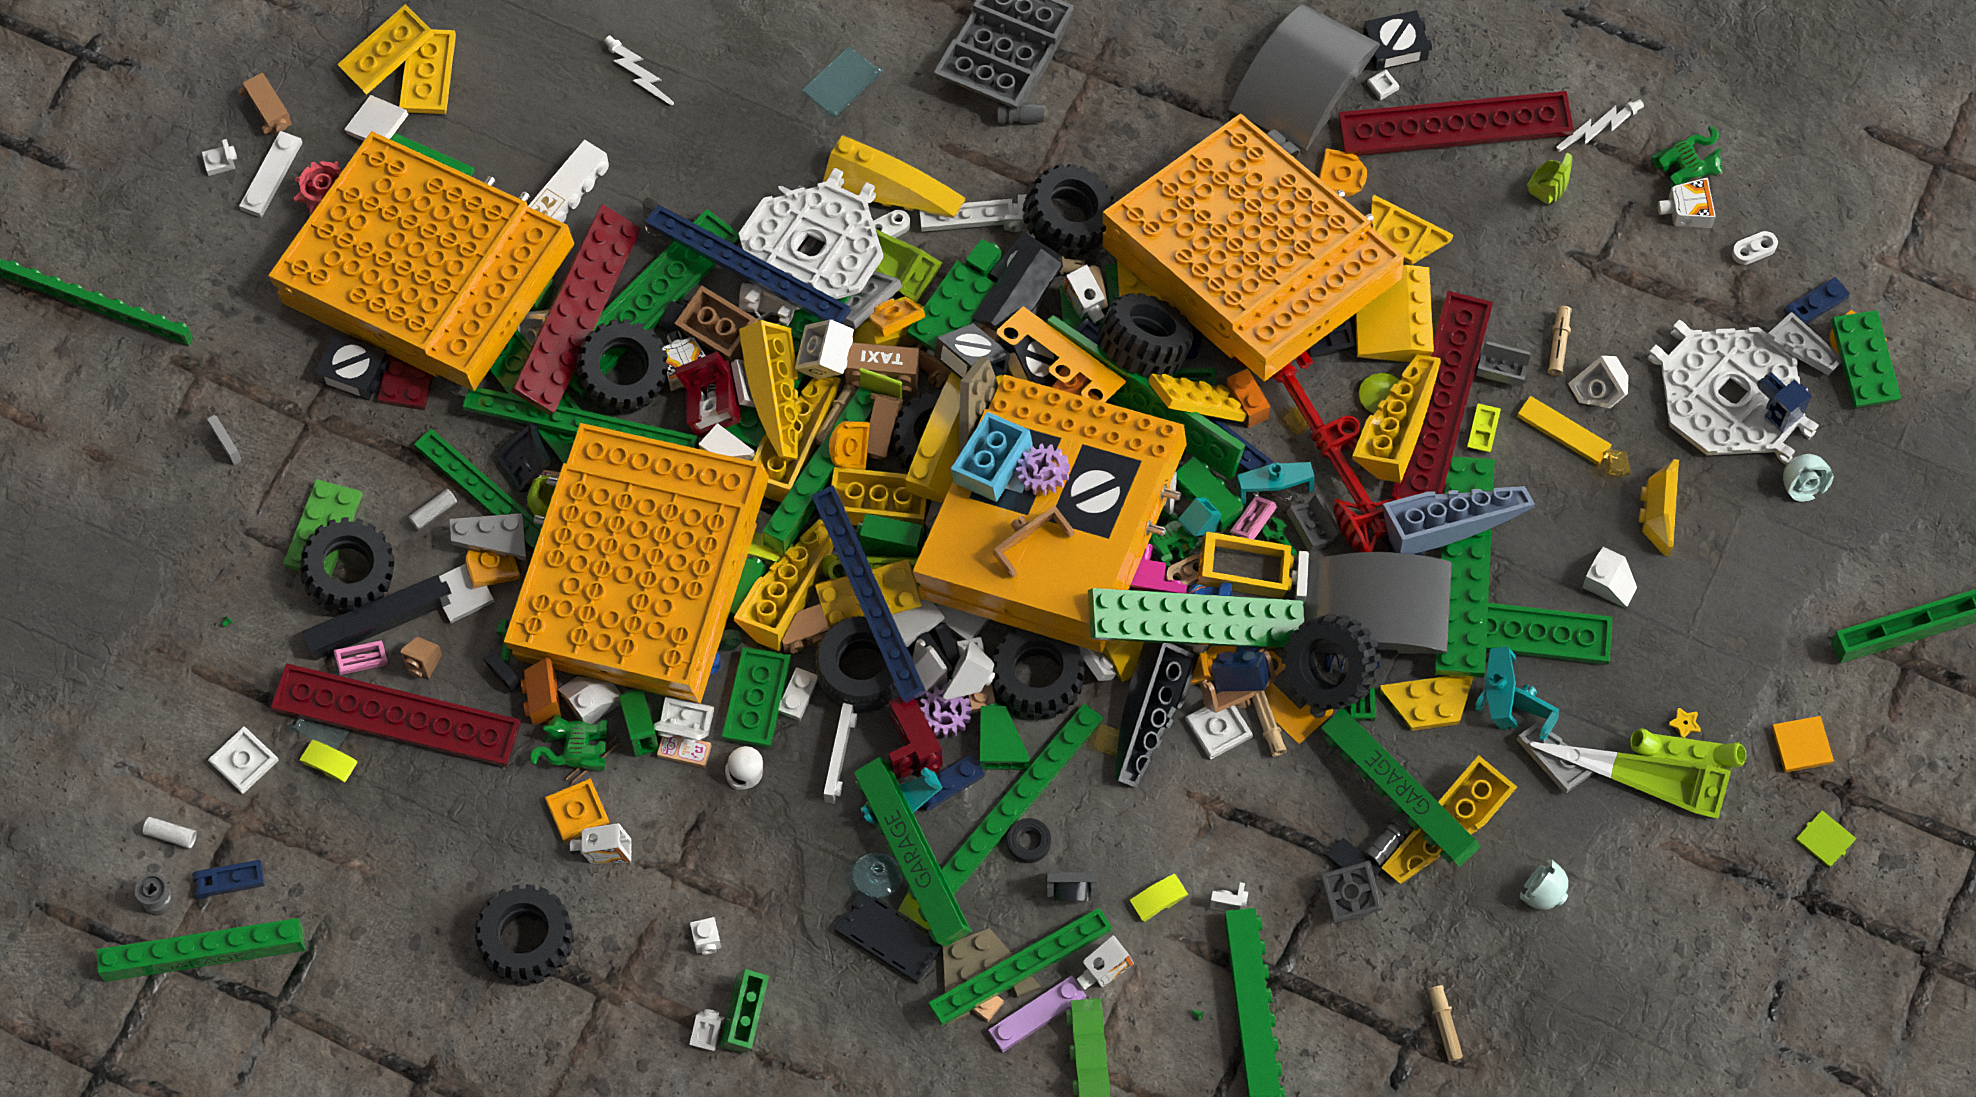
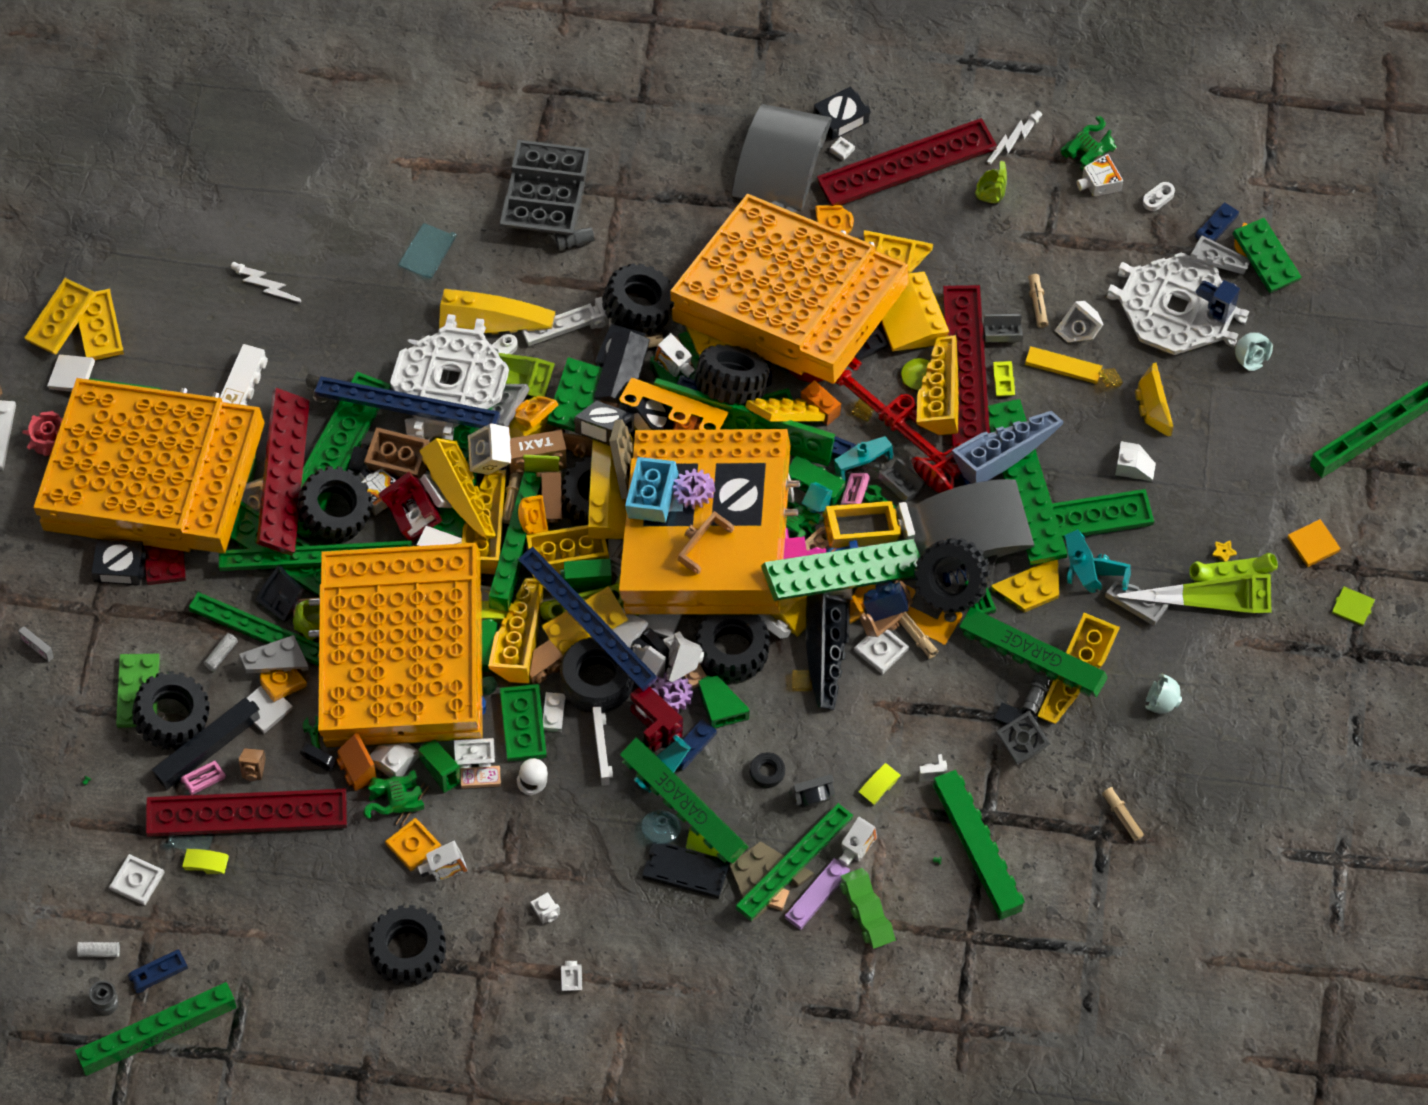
camera: 20 degrees left, 5 degrees down
green brick [719,969,769,1053] -> none
green plate [942,703,1103,895] -> none
green brick [966,239,1001,280] -> none

